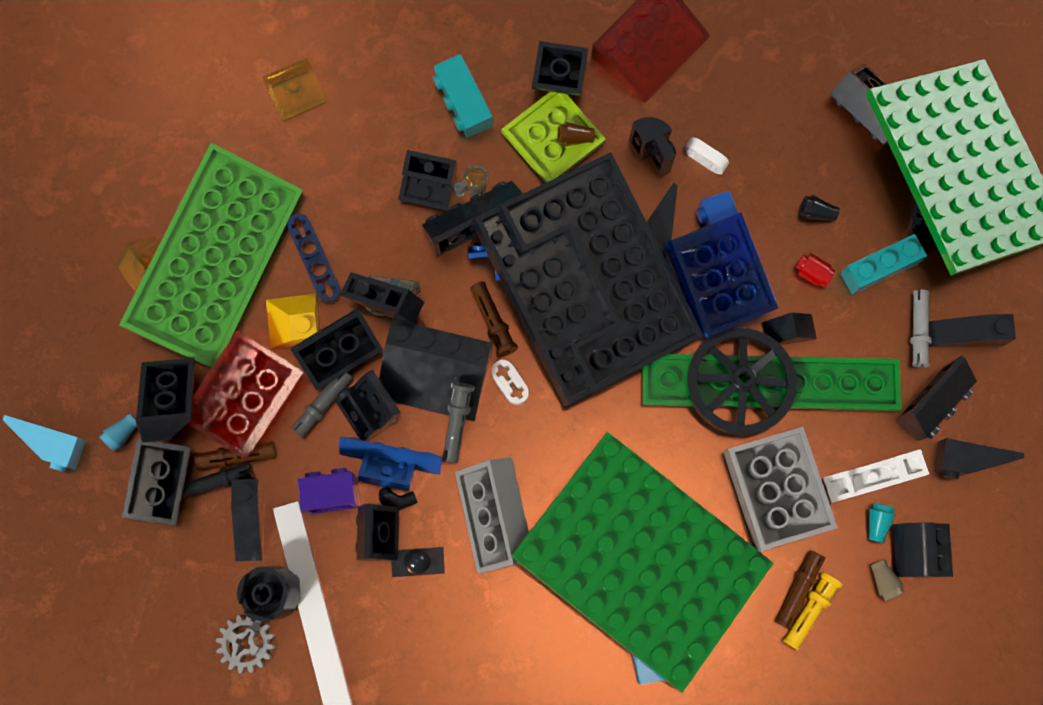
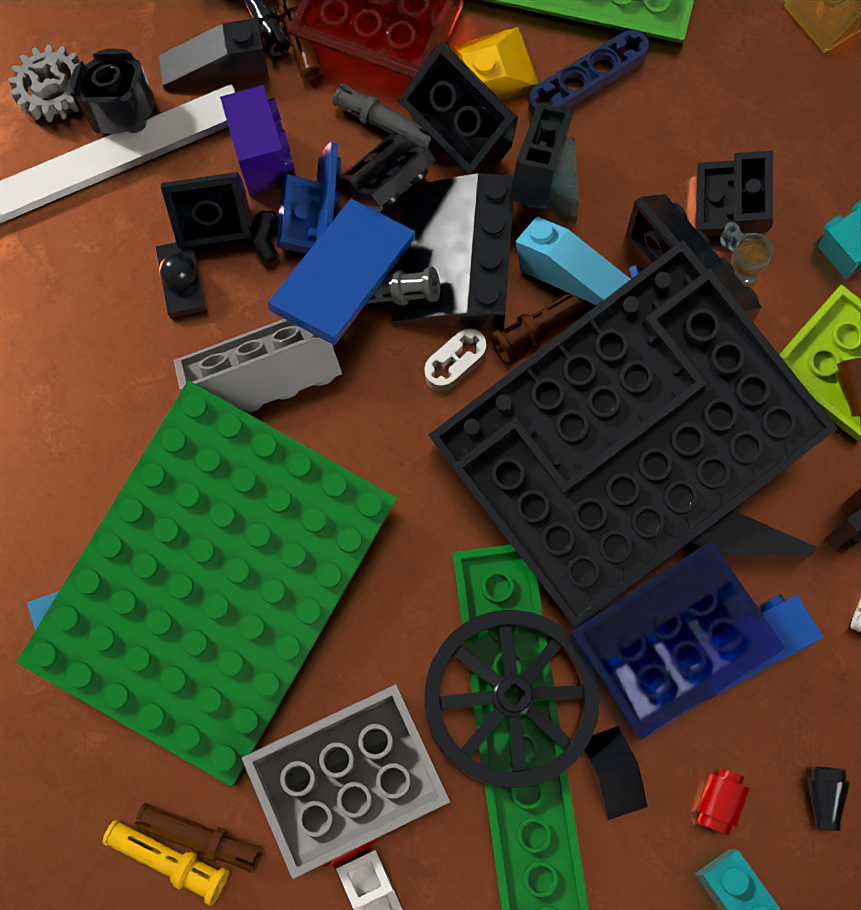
camera: 85 degrees right, 5 degrees down
none -> blue tile [268,199,415,346]
none -> medium azure slope [515,216,631,305]

